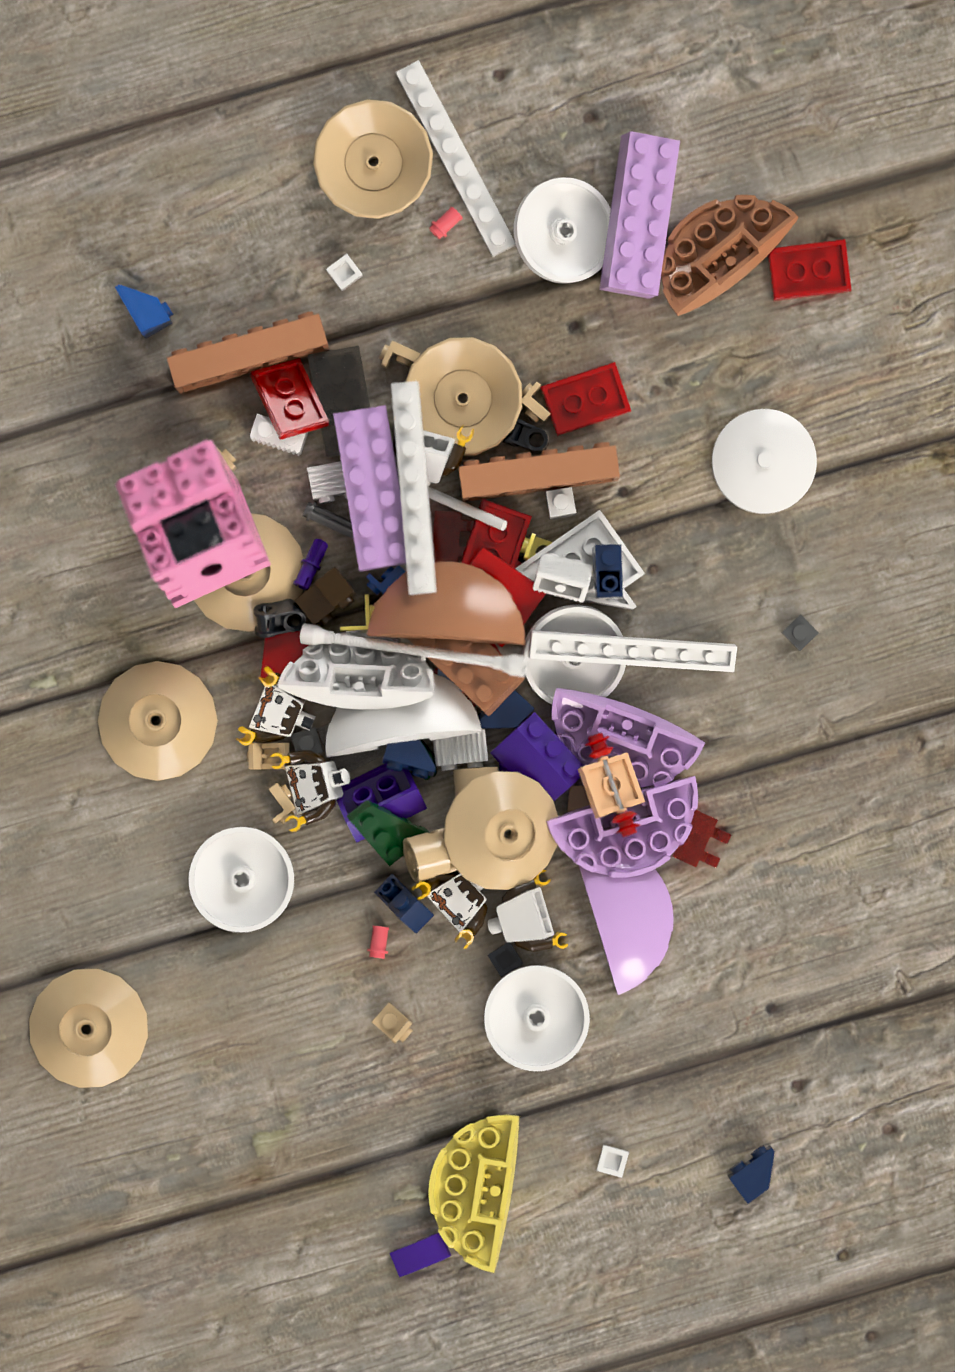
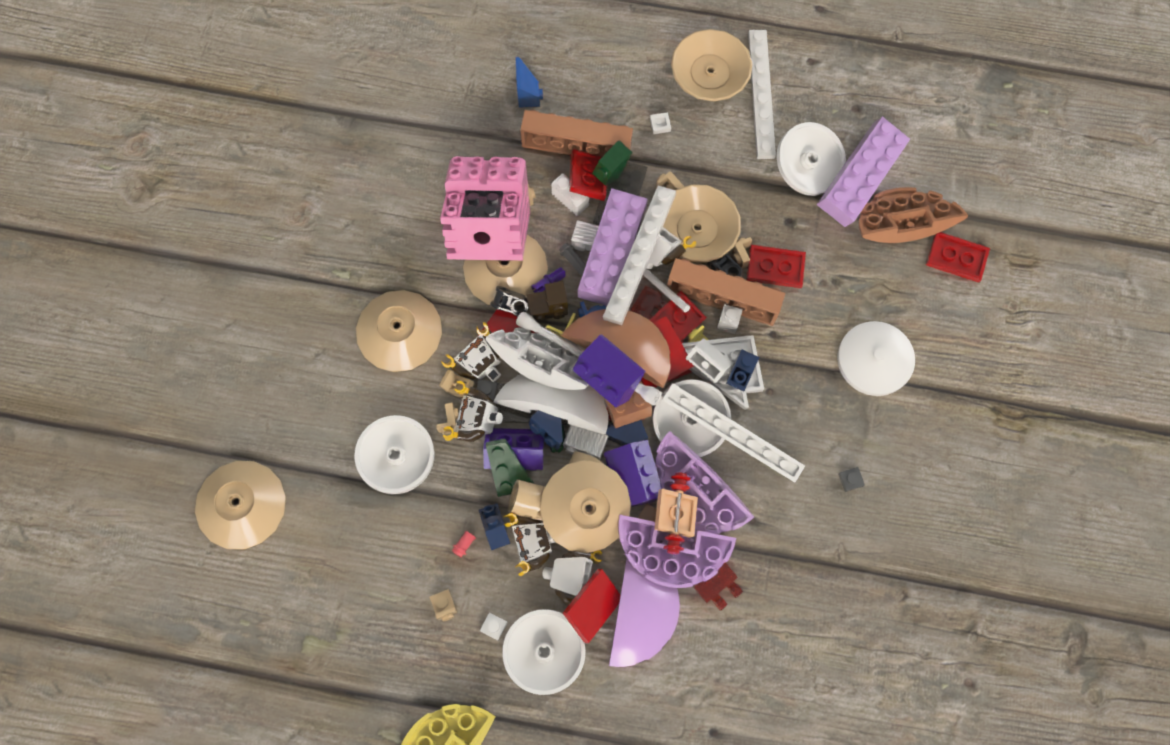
camera: 25 degrees right, 15 degrees down
coral pin [429,206,463,240] -> none
black plate [487,942,523,977] -> none
none -> white plate [480,613,508,641]
none -> red tile [563,569,621,643]
none -> dark purple slope [573,334,646,408]
none -> dark green slope [592,140,633,186]

